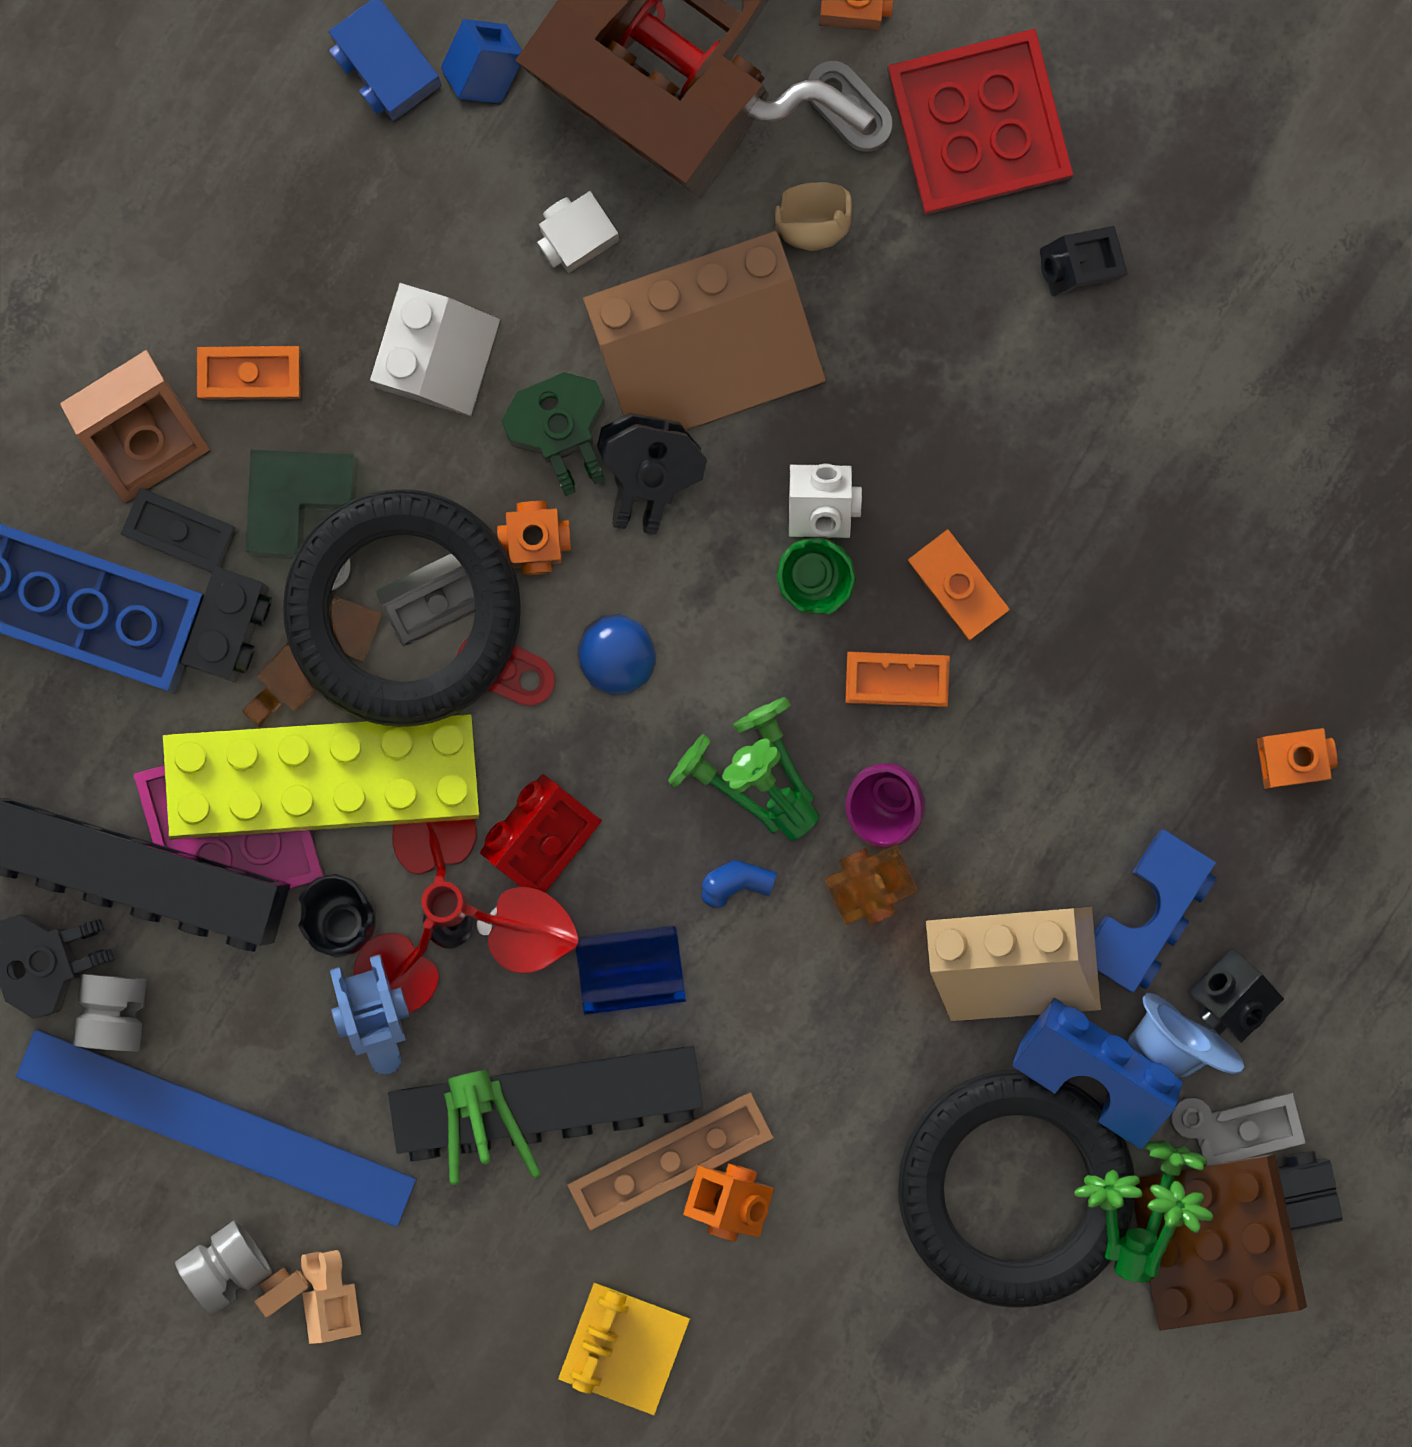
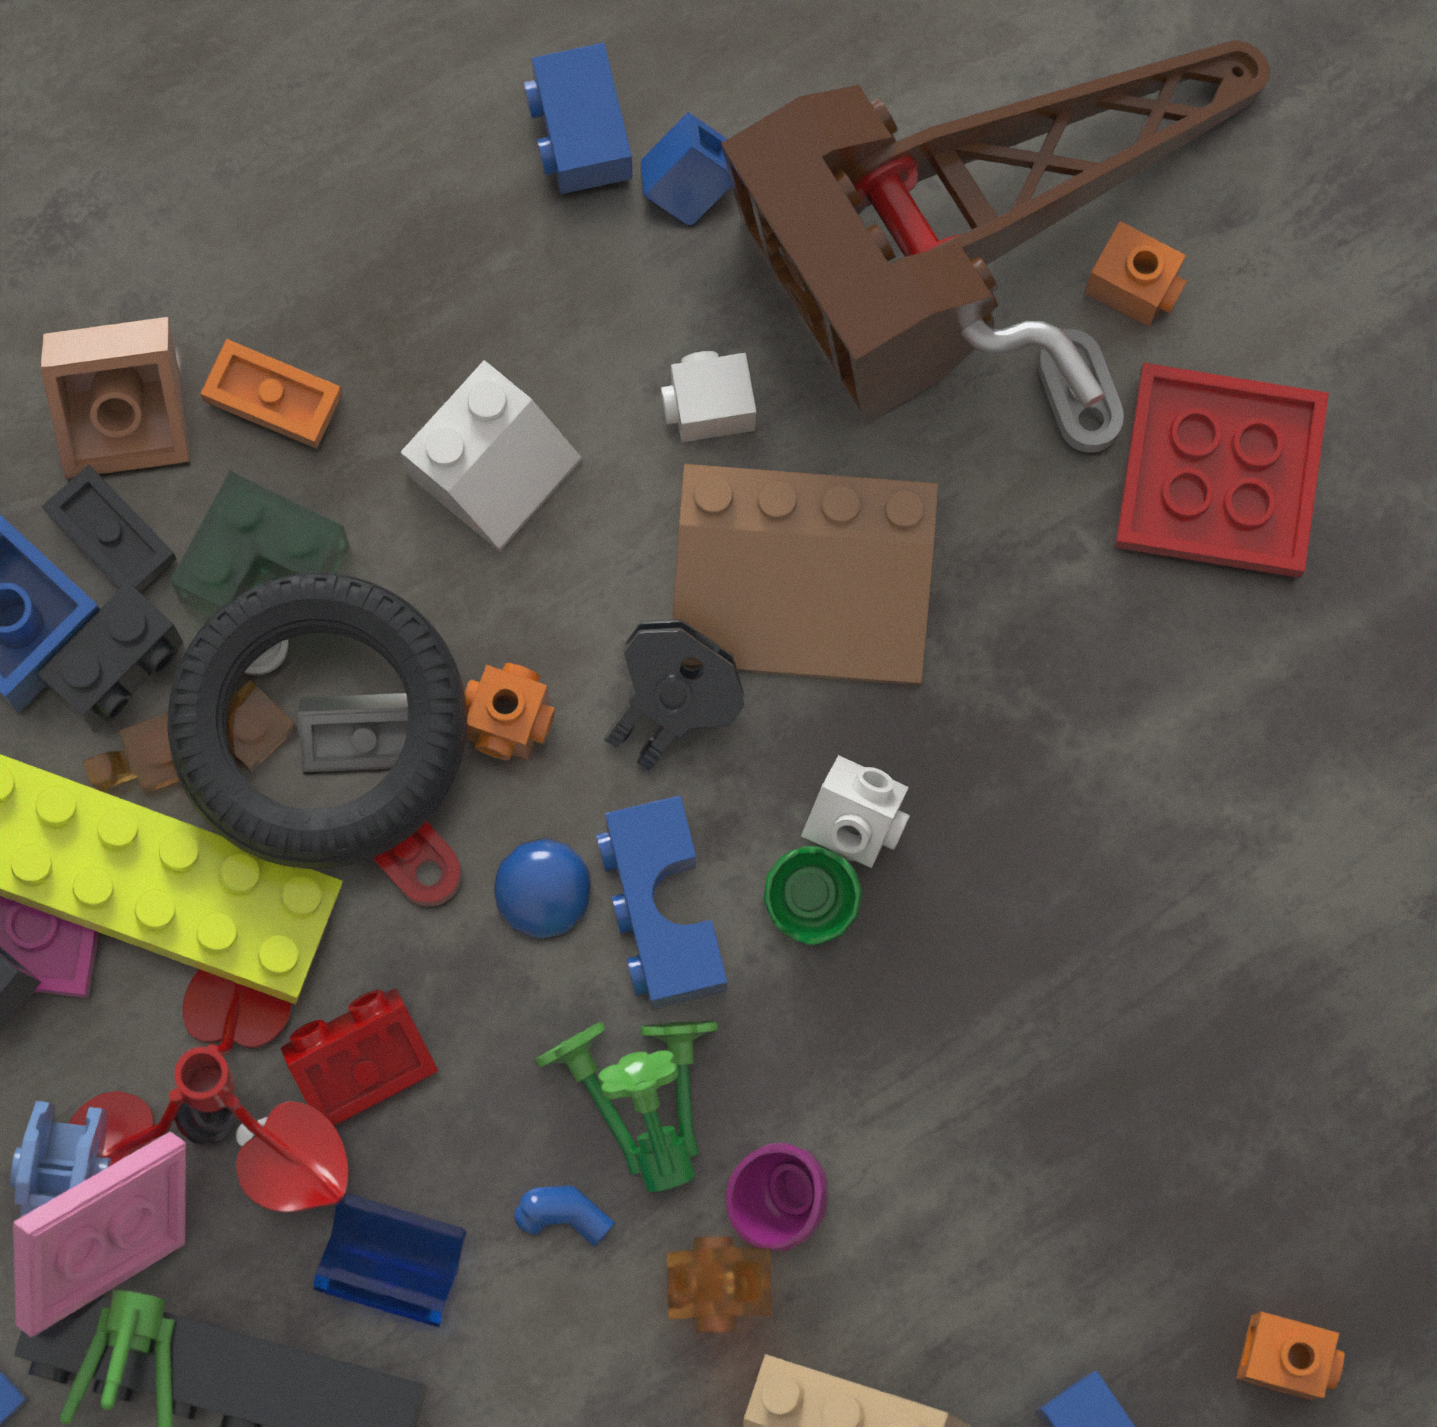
camera: 20 degrees right, 10 degrees down
black hair [298,874,376,958] -> none
dark green hinge [501,372,605,497] -> none
tan hair [774,182,852,251] -> none
orange plate [845,652,950,708] -> none
orange plate [907,529,1010,641] -> none
black bracket [1040,226,1128,296] -> none
none -> bright pink tile [13,1132,186,1337]
none -> blue arch [596,795,727,1010]

